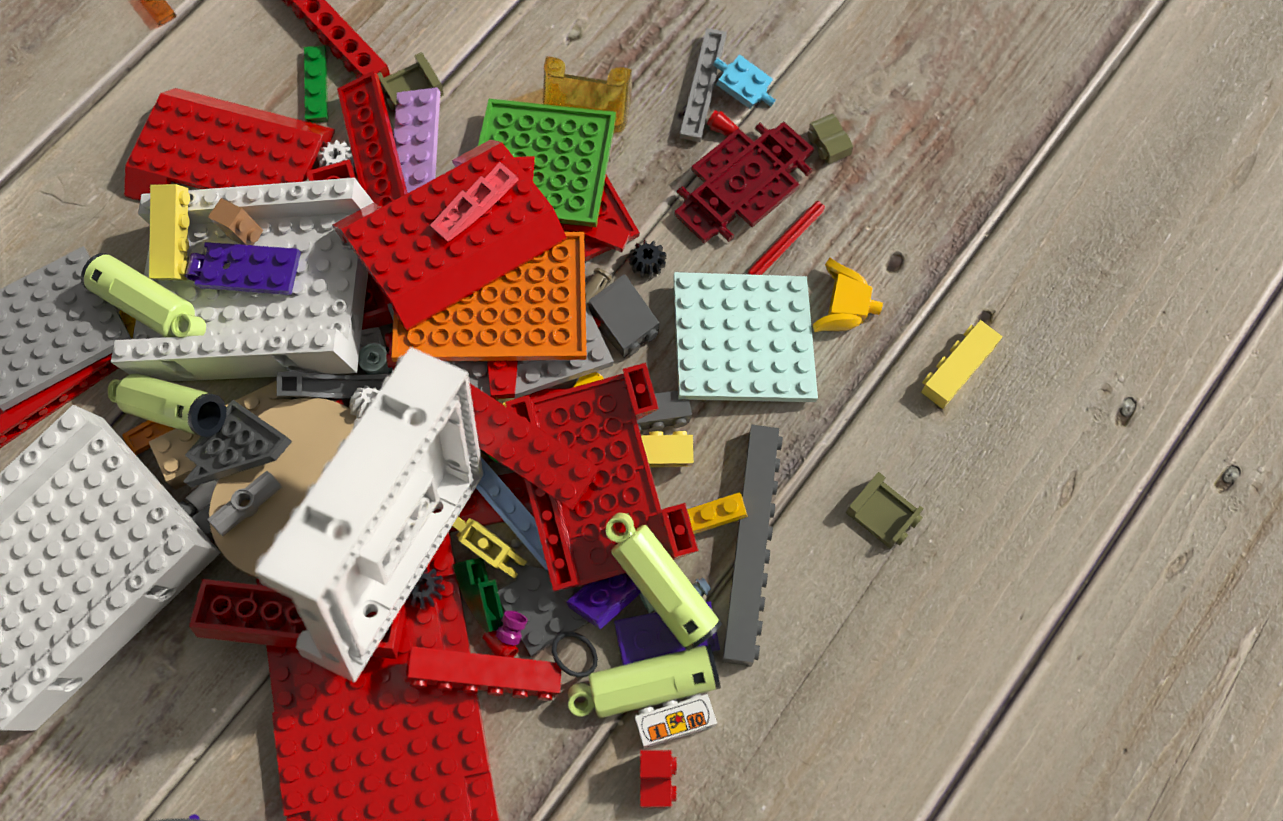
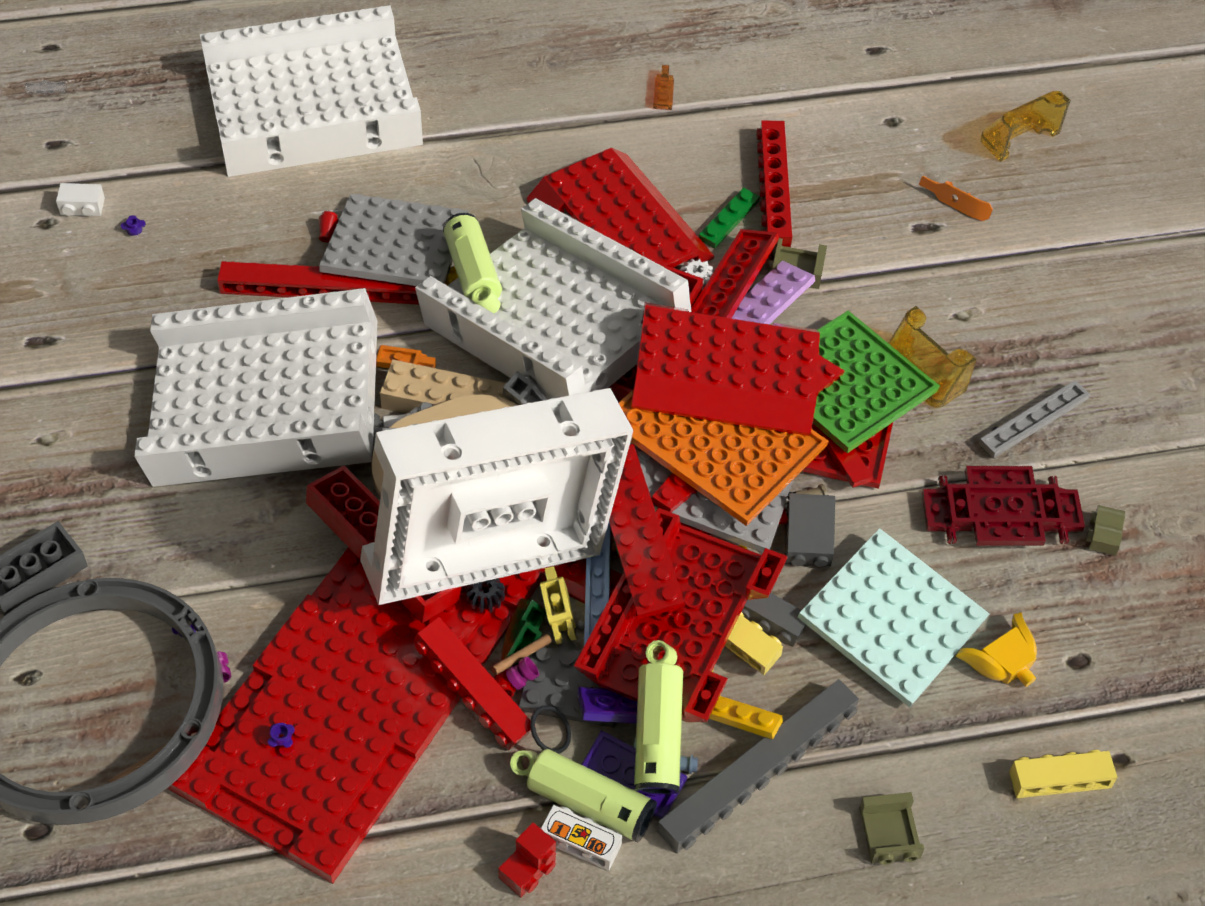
camera: 40 degrees right, 15 degrees down
yellowish green piece [108,373,227,437] -> none
light yellow brick [149,184,190,281] -> none
dark grey wing [184,400,292,487] -> none
dark purple hinge [185,242,301,295] -> none
medium nougat brick [208,198,264,245] -> none
coral slope [430,162,519,241] -> none
black gear [629,239,667,278] -> none
red cone [706,110,740,136] -> none
medium azure plate [713,55,776,109] -> none
red axle [747,201,825,275] -> none
none -> medium nougat bar [491,634,552,675]

